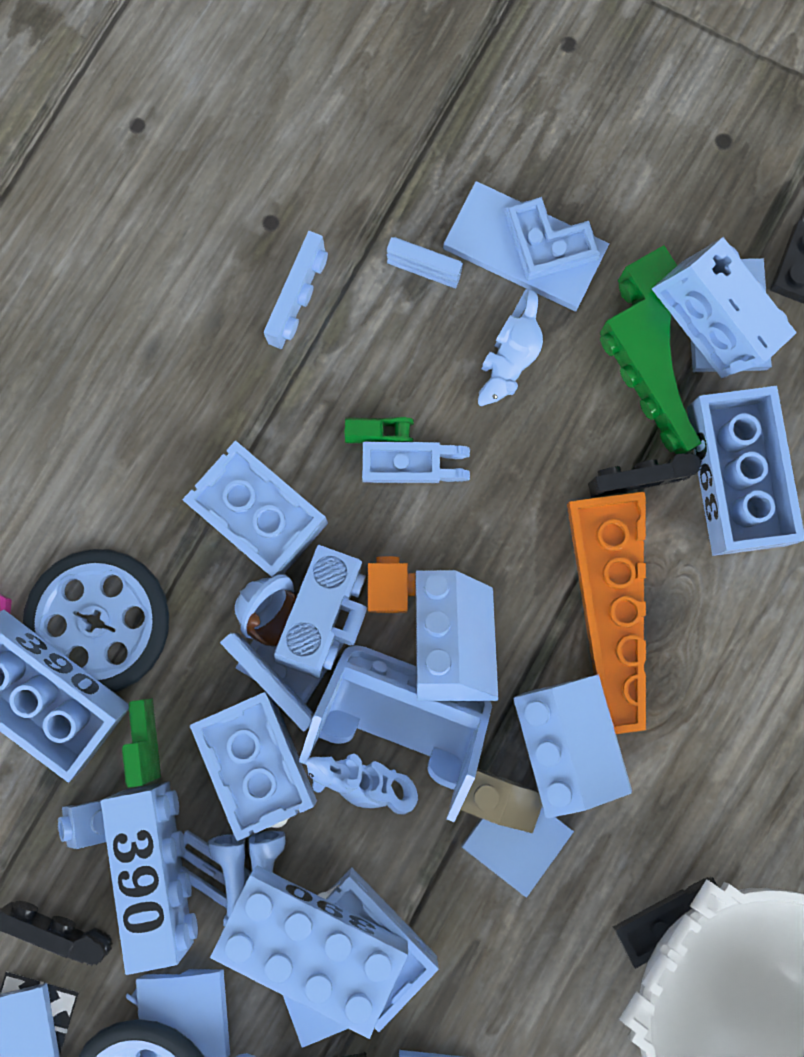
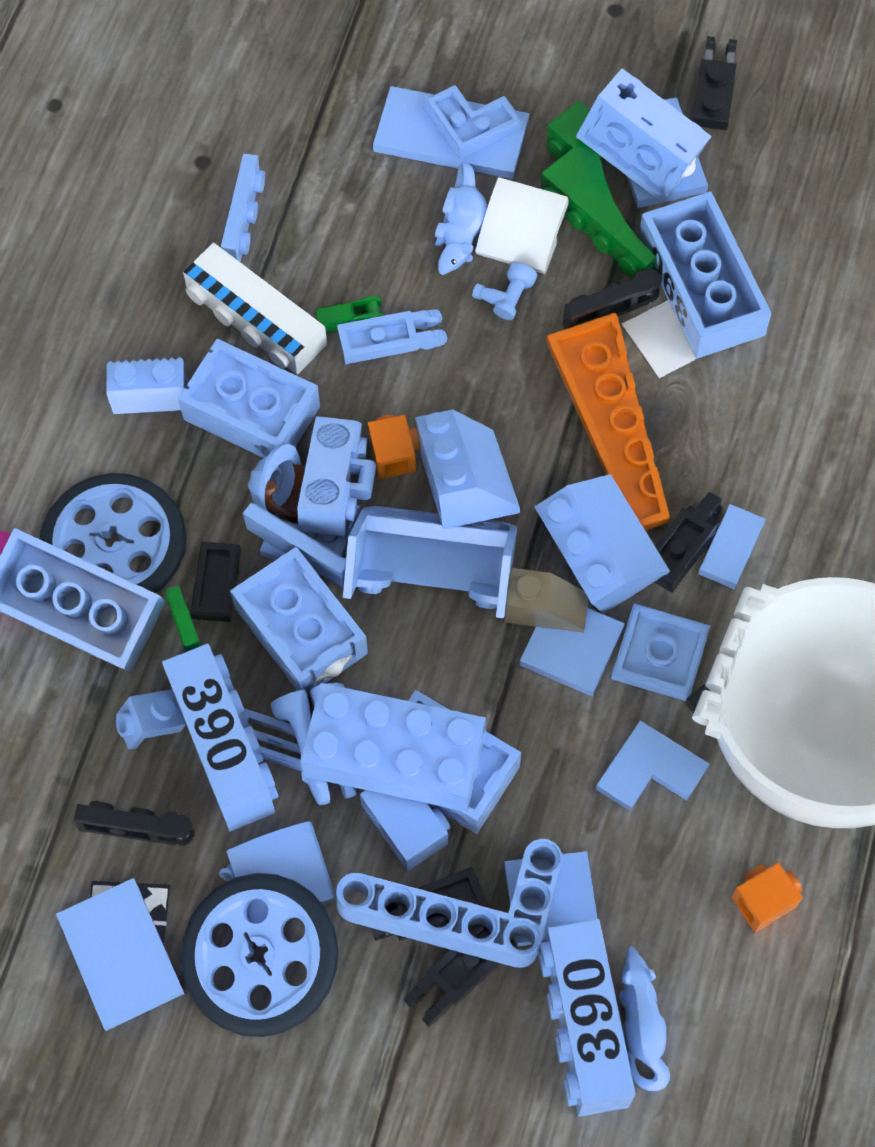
camera: 10 degrees left, 15 degrees down
light blue animal [306,754,418,815] -> none
light blue tile [387,237,463,289] -> none
none -> light blue brick [107,357,189,414]
none -> white brick [183,242,327,375]
none -> black tile [190,542,241,622]
none -> light blue piece [472,262,538,320]
none -> white slope [476,177,569,274]
none -> light blue tile [596,721,710,811]
none -> light blue tile [611,603,711,701]
none -> white sticker [622,300,696,378]
none -> black hinge [654,492,723,593]
none -> light blue tile [698,504,766,590]

